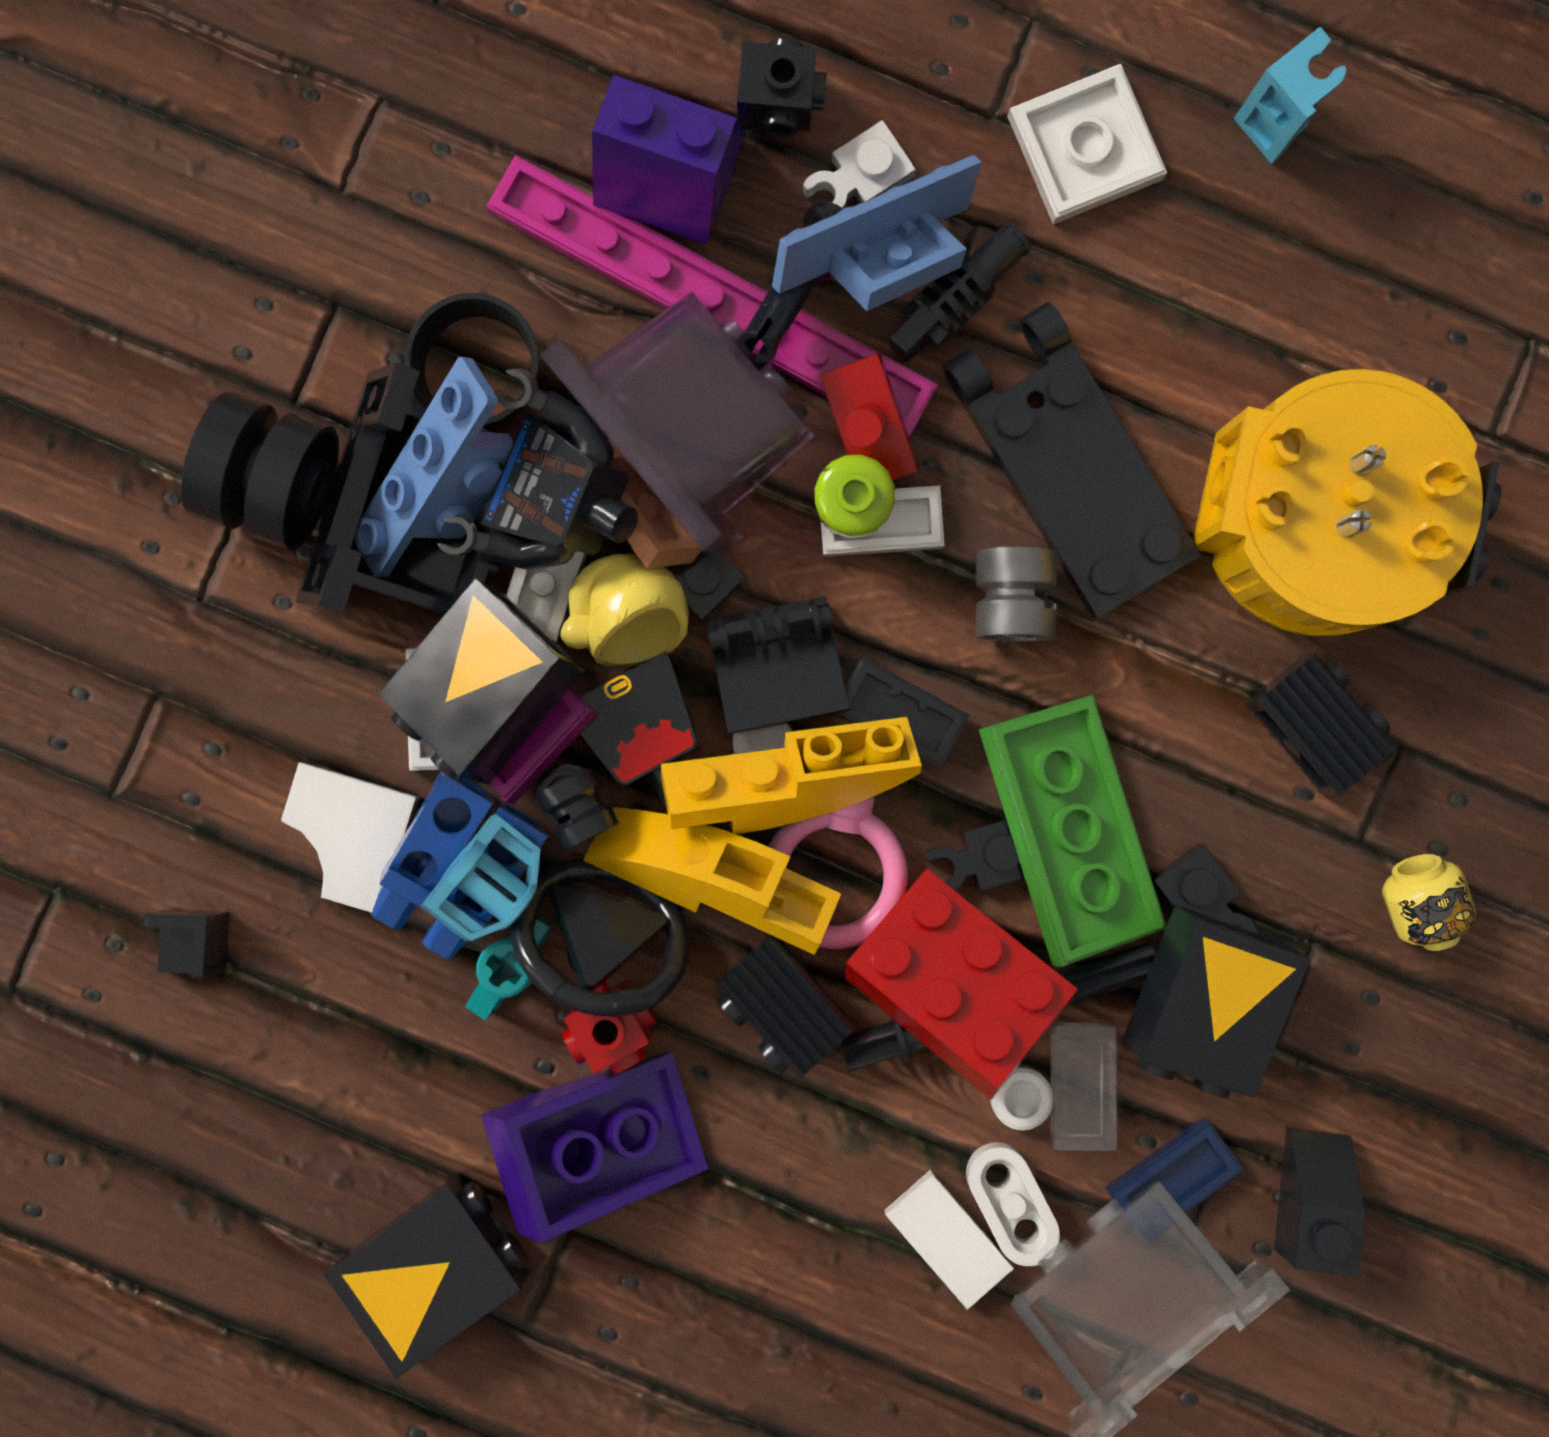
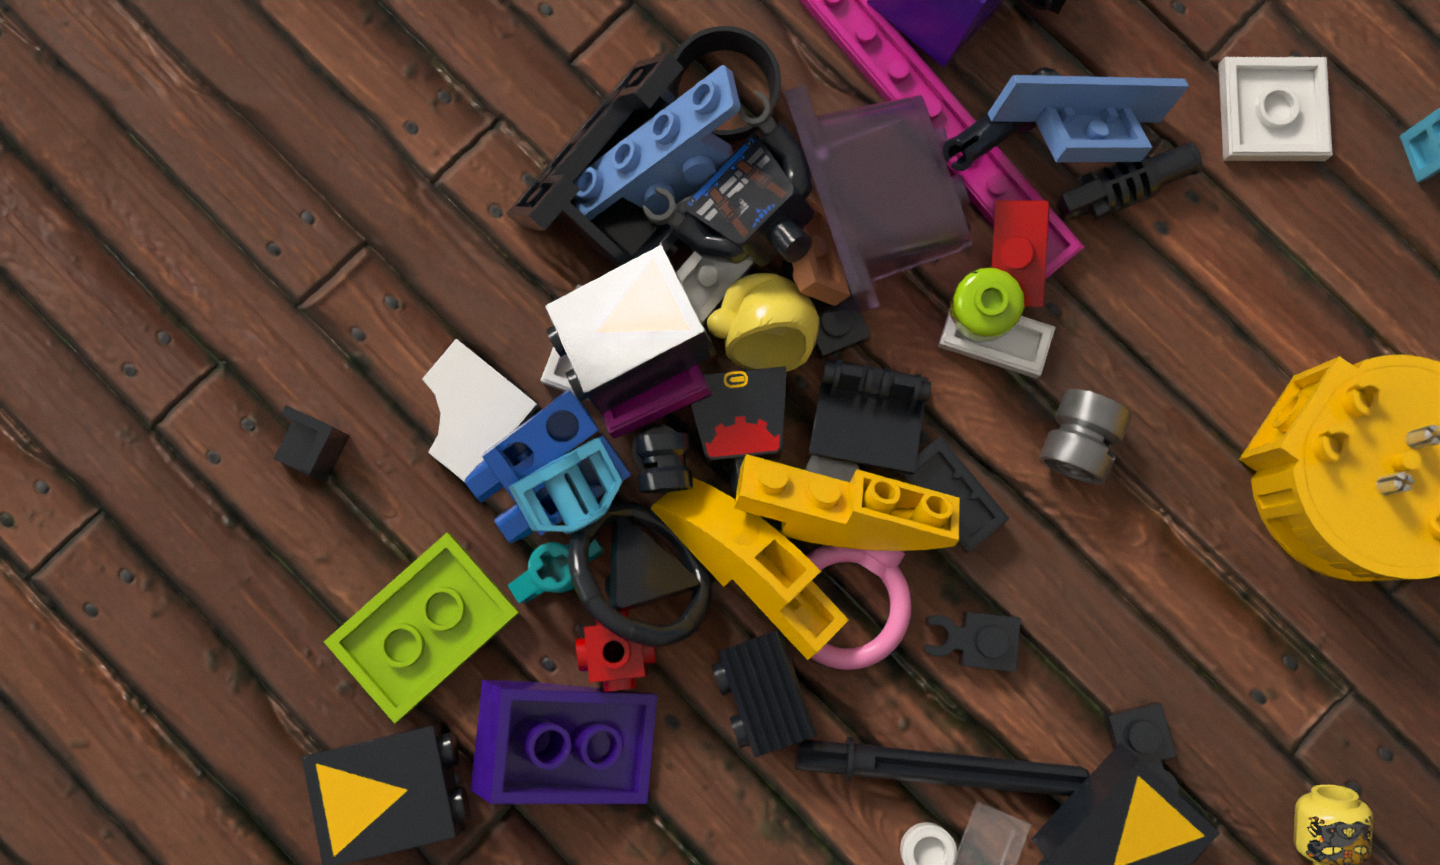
camera: 20 degrees right, 5 degrees down
black wheel [181,392,339,551] -> none
white plate [803,120,916,209] -> none
red brick [845,868,1078,1100] -> none
black hinge [942,302,1202,620] -> none
bright green tile [979,695,1167,967] -> none
black brick [1246,653,1396,796] -> none
none -> lime plate [324,532,521,724]

